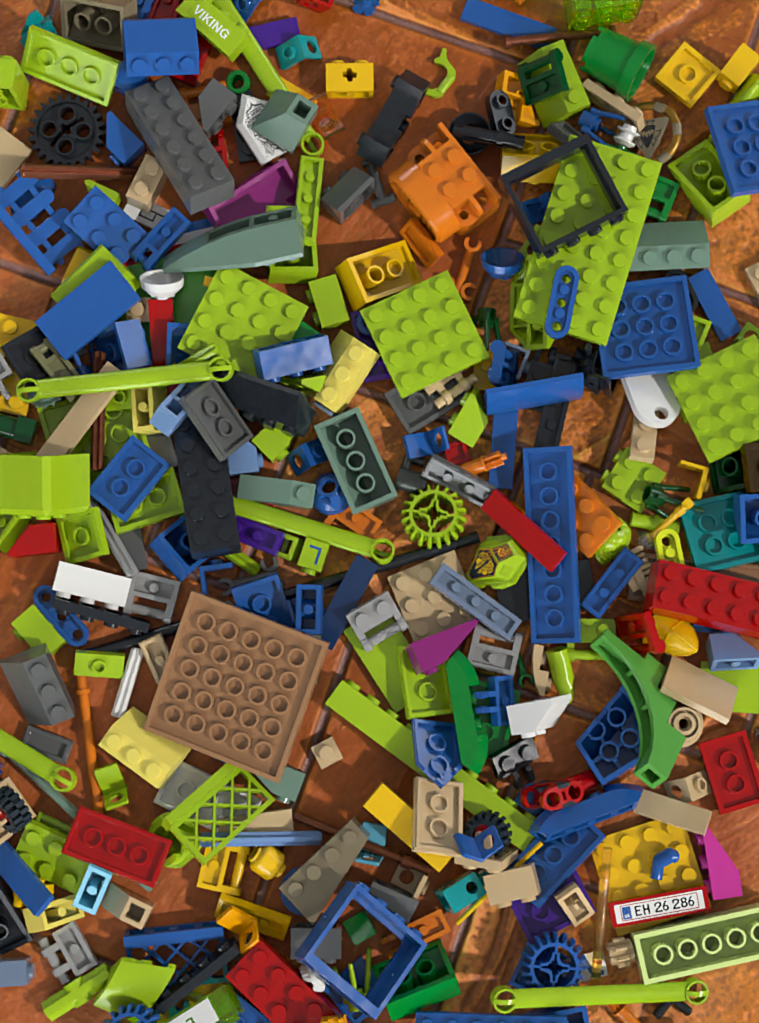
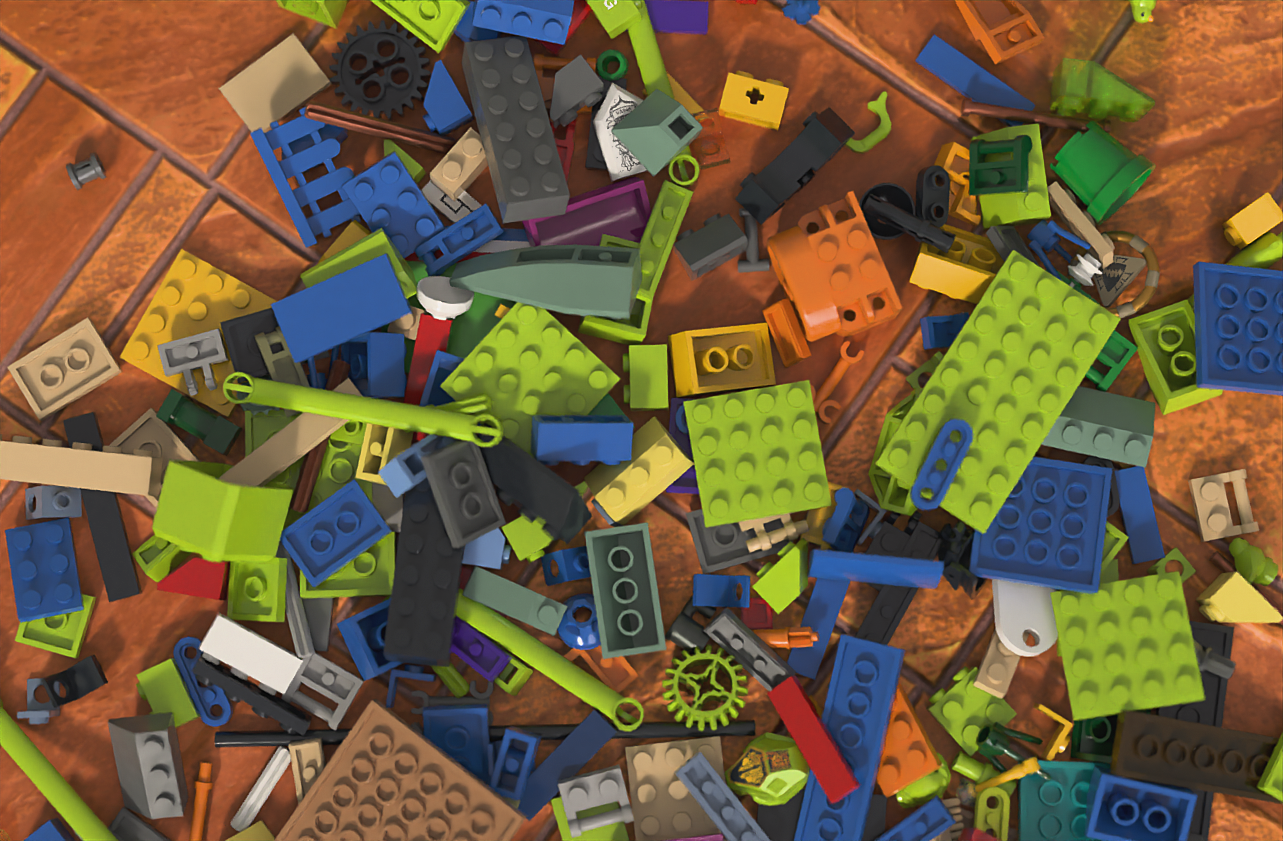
camera: 25 degrees right, 0 degrees up
lime plate [73,649,125,679] -> none
teal bracket [275,35,322,70] -> none
lime slope [278,372,326,392] -> none
lime brick [297,537,330,576] -> none
dark green plant [473,307,501,351] -> none
blue piece [480,247,524,280] -> none
black window [498,133,628,259] -> none
yellow plate [654,41,721,109] -> none

